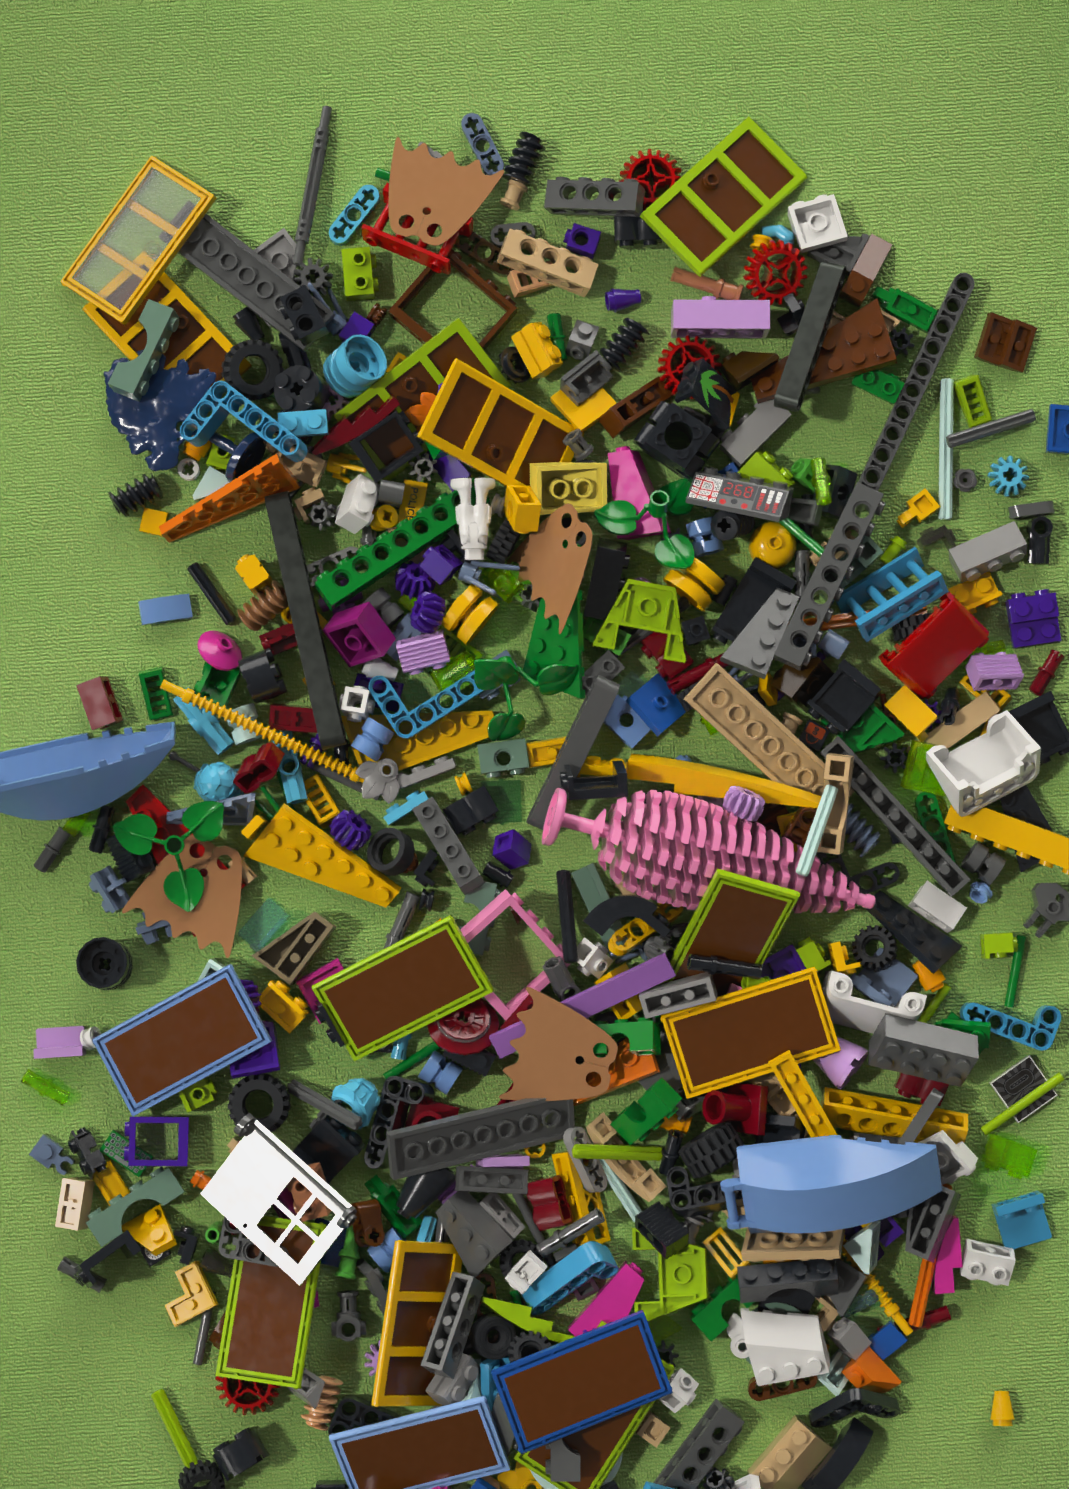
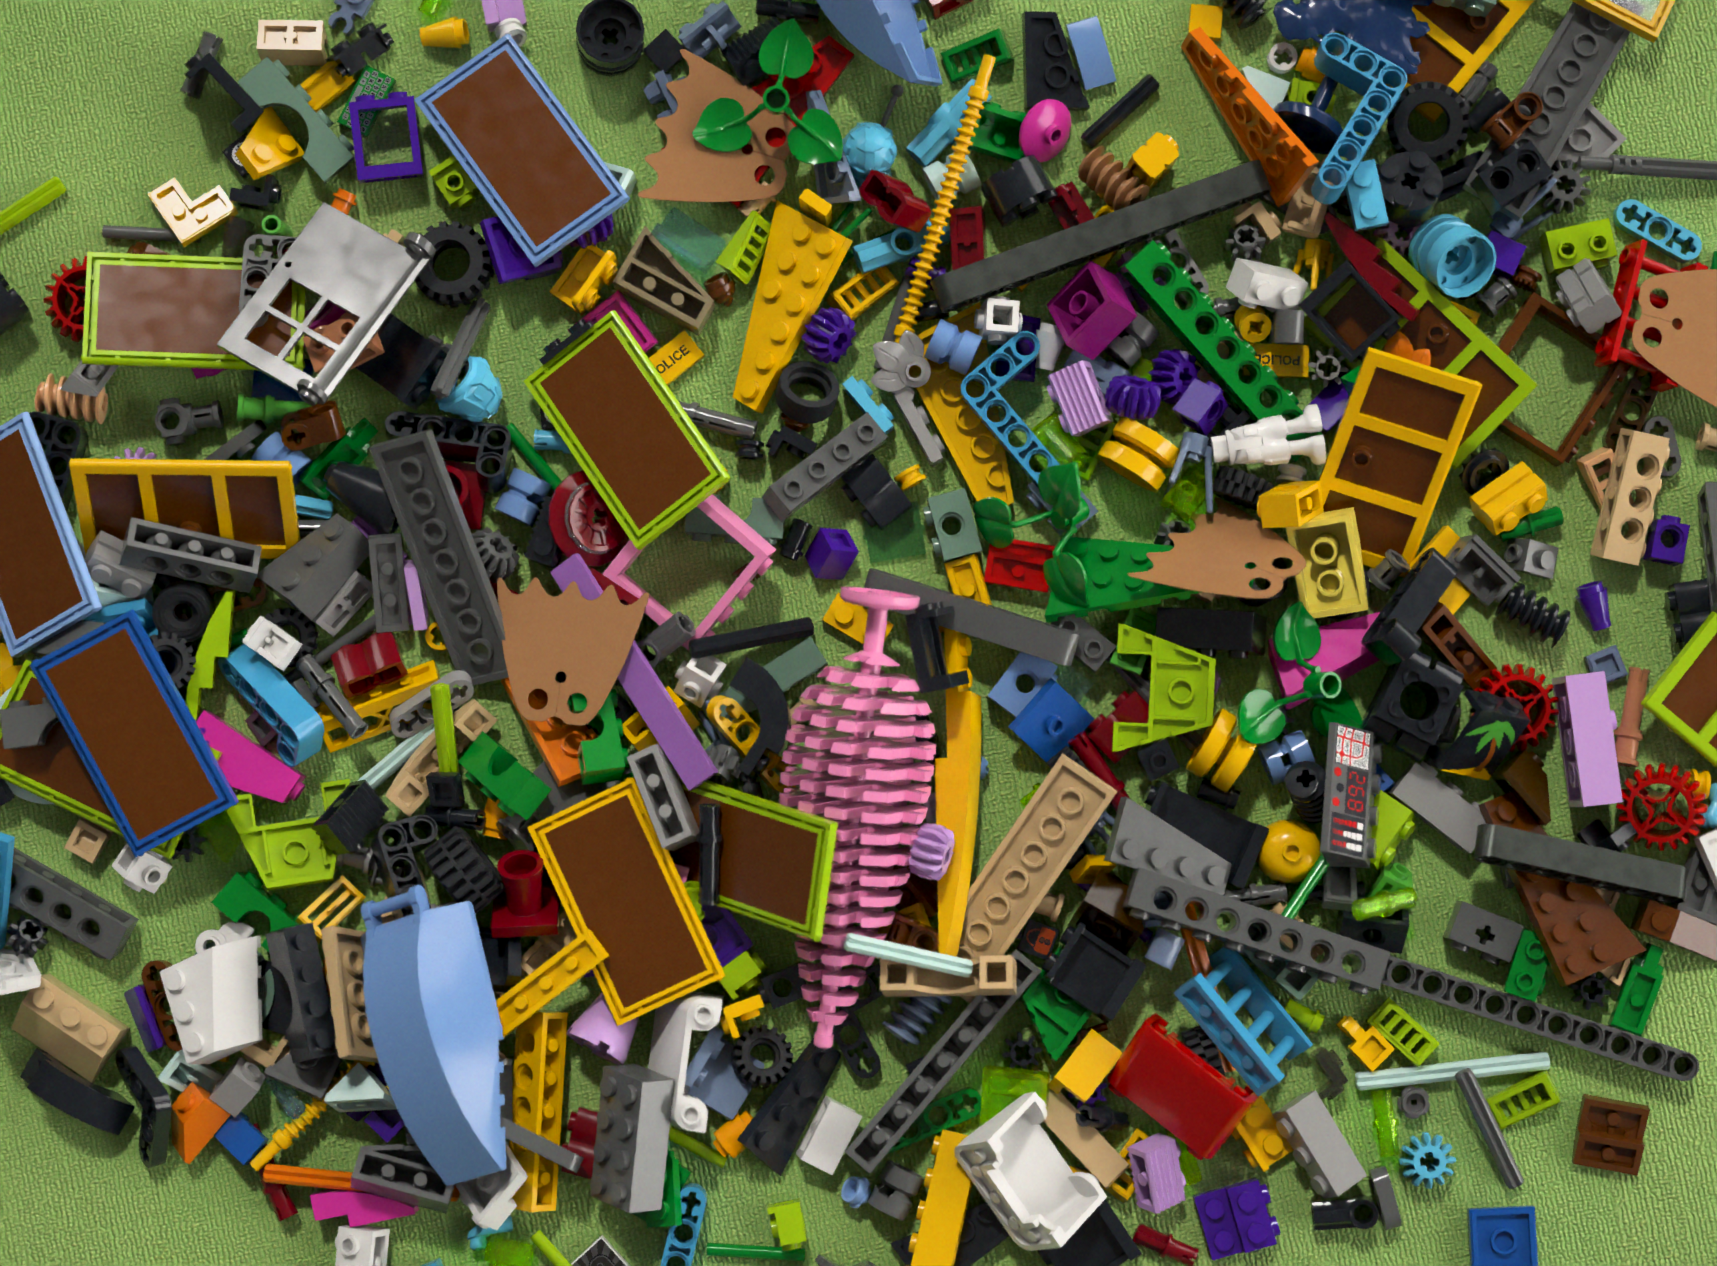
camera: 85 degrees right, 0 degrees up
none -> dark purple slope [124,984,166,1052]
none -> yellow cone [420,16,470,48]
none -> black tile [426,772,465,807]
none -> medium azure arm [467,1215,513,1251]
none -> dark grey gear [472,527,520,584]
none -> black tile [642,29,686,74]
none -> yellow tile [649,330,705,386]
none -> reddish brown plate [703,272,735,307]
none -> lime slope [716,210,771,285]
none -> black brick [758,963,806,1010]
none -> yellow plate [822,592,894,645]
none -> red plate [984,539,1055,593]
none -> black wing [1022,11,1090,111]
none -> black beam [1361,548,1458,665]
none -> lime slope [1366,997,1440,1067]
none -> clear neon green pin [1370,1089,1401,1158]
none -> dark grey brick [1443,901,1524,965]
none -> dark grey axle [1460,61,1498,112]
none -> dark grey bush [1474,275,1518,318]
none -> reddish brown piece [1479,92,1543,154]
none -> light grey brick [1556,258,1622,334]
none -> sand blue tile [1583,645,1628,683]

